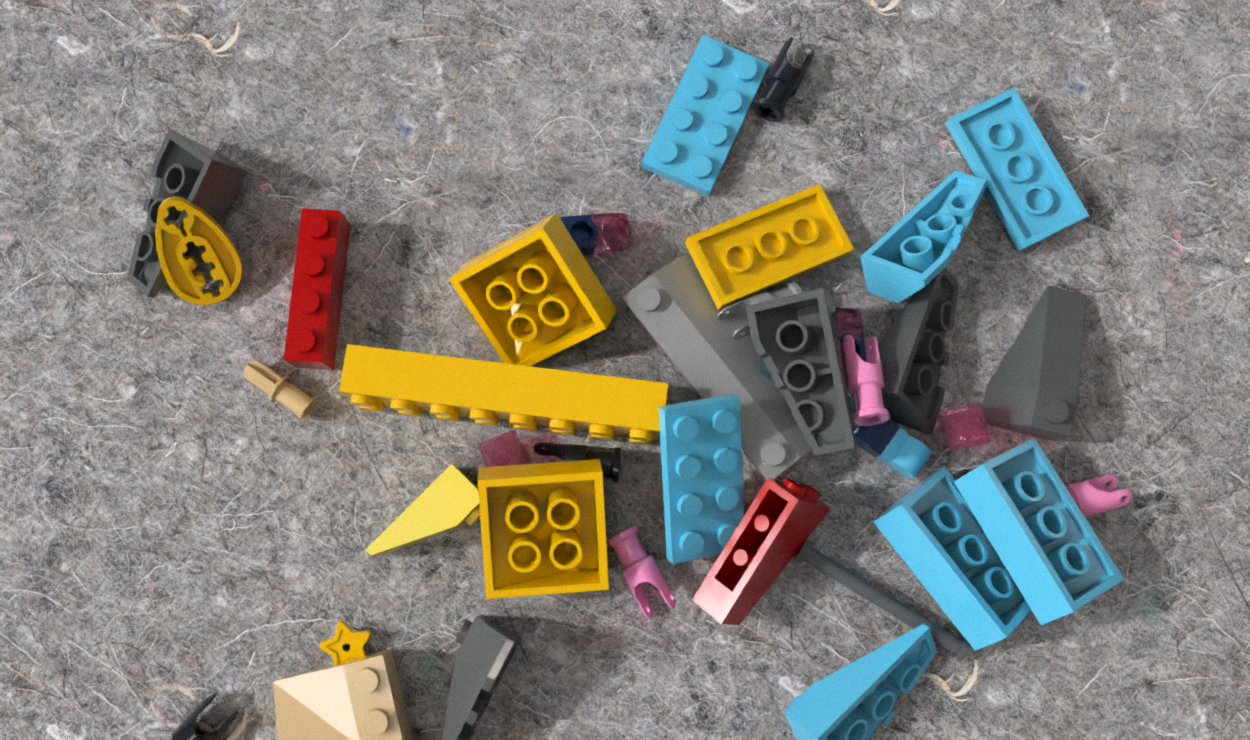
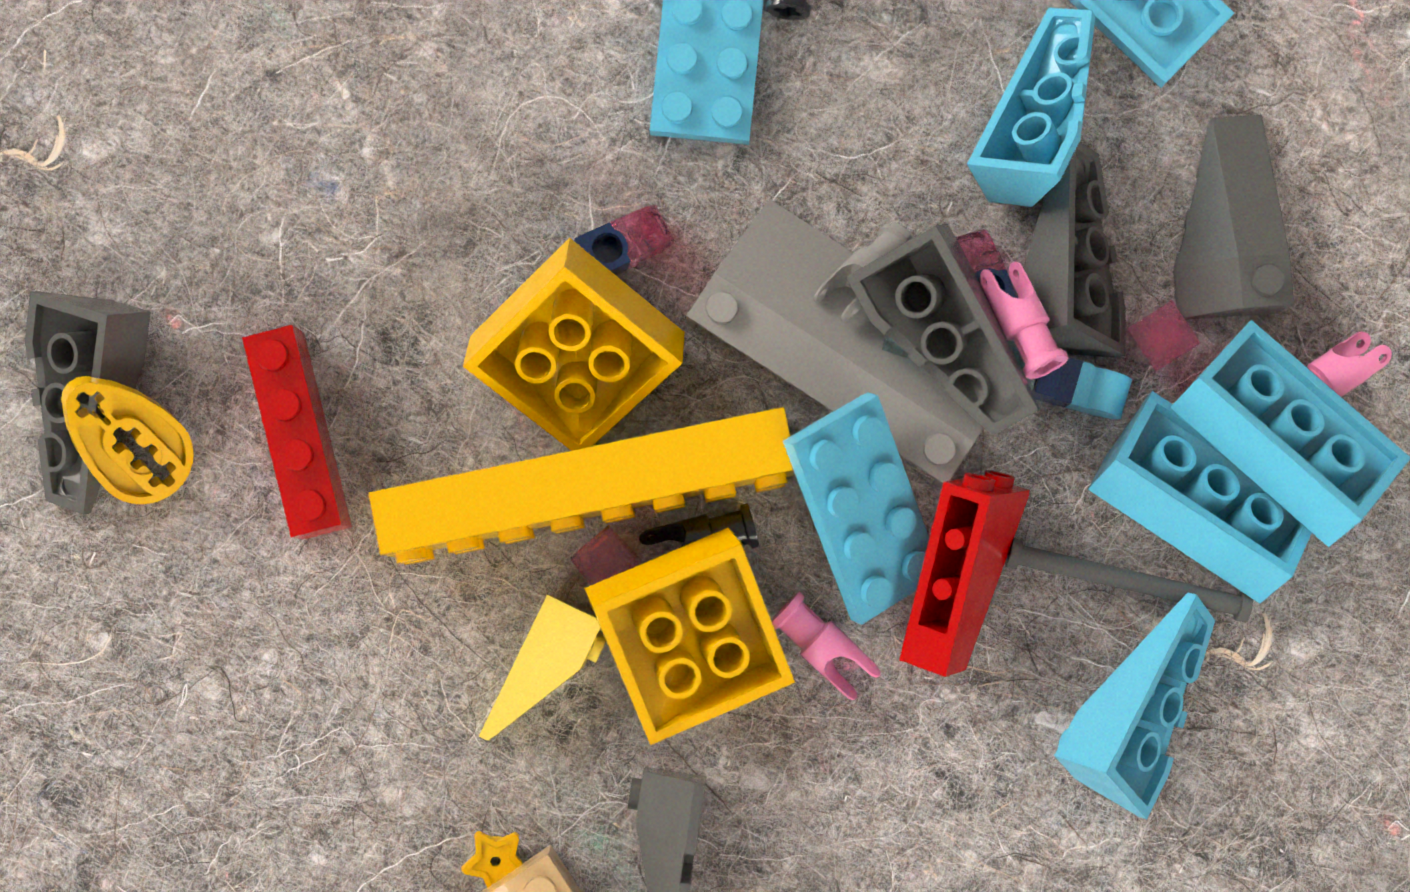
camera: 20 degrees left, 5 degrees up
tan axle [243,359,317,420] -> none
yellow plate [684,184,854,310] -> none

